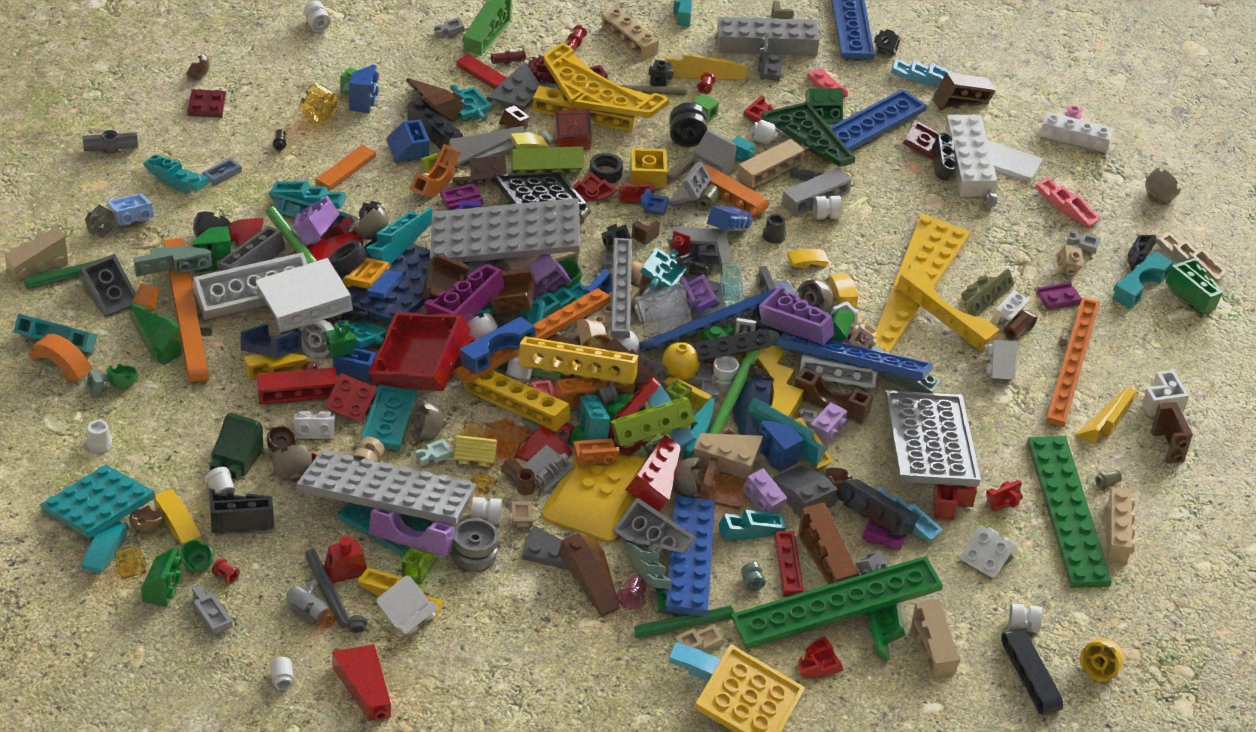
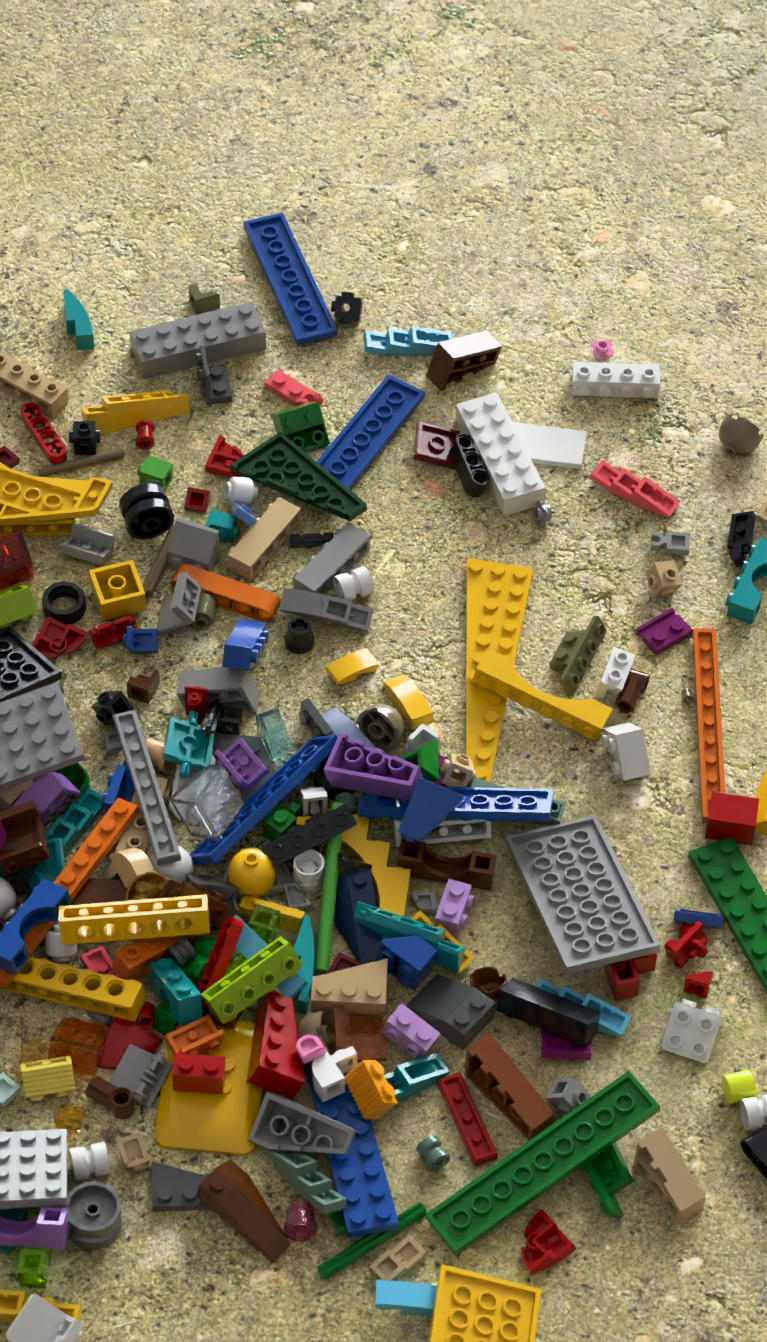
camera: 15 degrees left, 10 degrees up
none -> red beam [20,403,67,464]
none -> light grey bracket [61,523,115,565]
none -> red brick [172,1053,226,1094]
none -> red slope [184,487,211,513]
none -> medium blue plate [230,501,256,527]
none -> light grey slope [279,588,374,632]
none -> bright pink tile [296,1035,326,1064]
none -> white brick [312,1046,357,1102]
none -> light orange brick [344,1060,398,1119]
none -> blue slope [398,778,466,843]
none -> blue tile [674,908,723,927]
none -> red slope [683,971,714,998]
none -> red slope [705,791,759,845]
none -> neon yellow piece [721,1069,757,1105]

